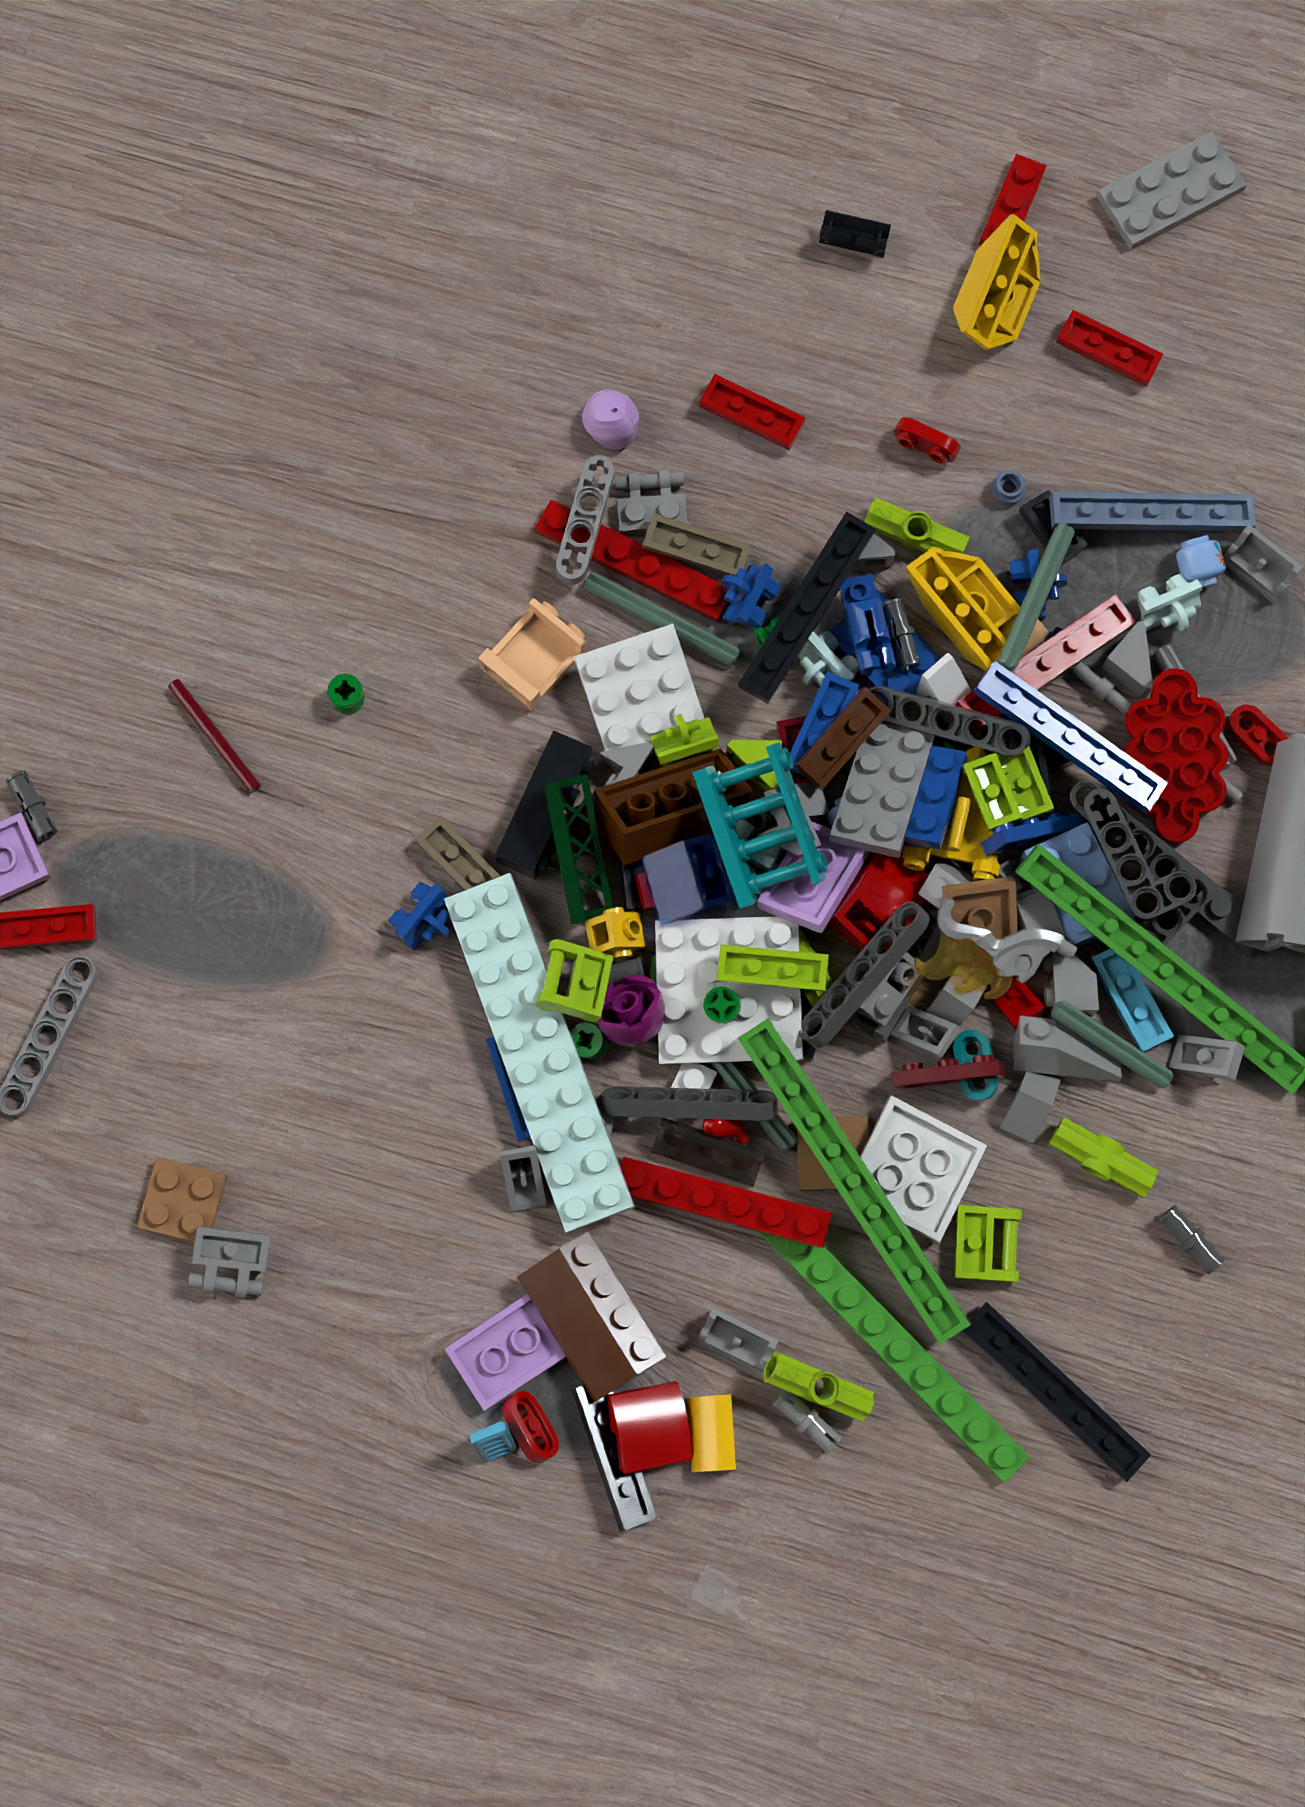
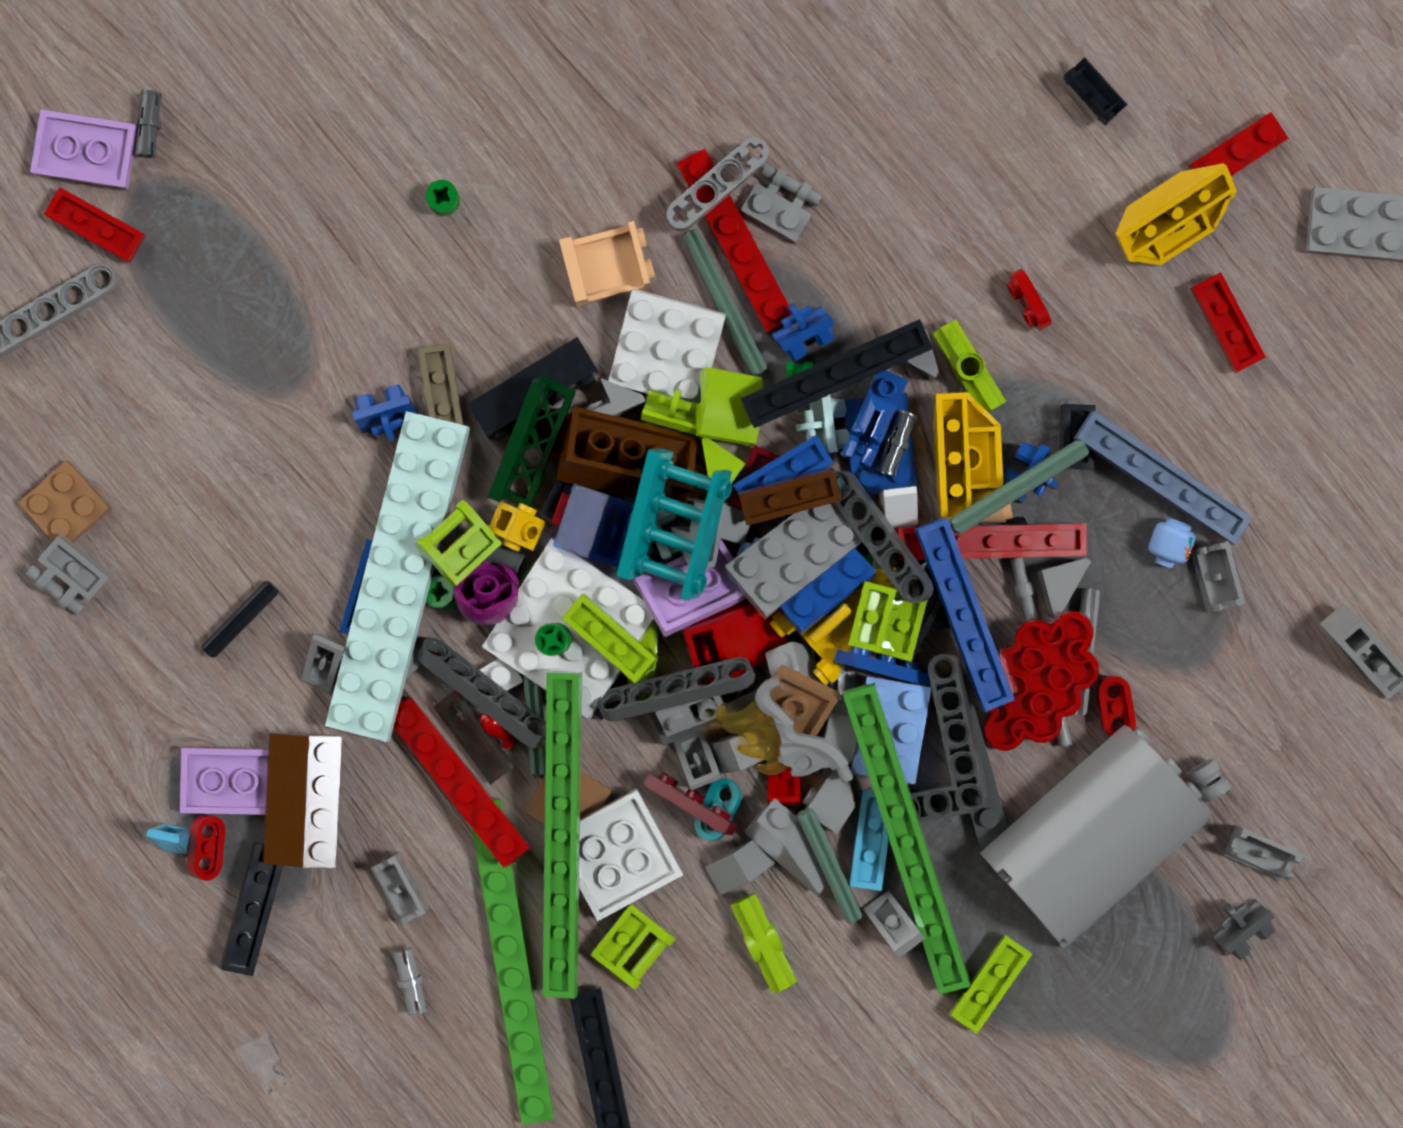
camera: 35 degrees right, 10 degrees up
dark red bar [168,679,261,794] -> none
lavender hair [581,389,639,450] -> none
red slope [608,1381,693,1474] -> none
dark tan plate [642,513,751,576] -> none
yellow brick [686,1394,736,1472] -> none
red plate [699,374,806,451] -> none
lime piece [763,1352,874,1422] -> none
sand blue plate [992,470,1027,504] -> none
dark grey beam [1084,788,1197,919] -> none
light aqua hips [1137,573,1202,632] -> none
dark grey pin [1158,1205,1225,1275] -> none
none -> black axle [201,581,279,658]
none -> lime slope [695,367,763,446]

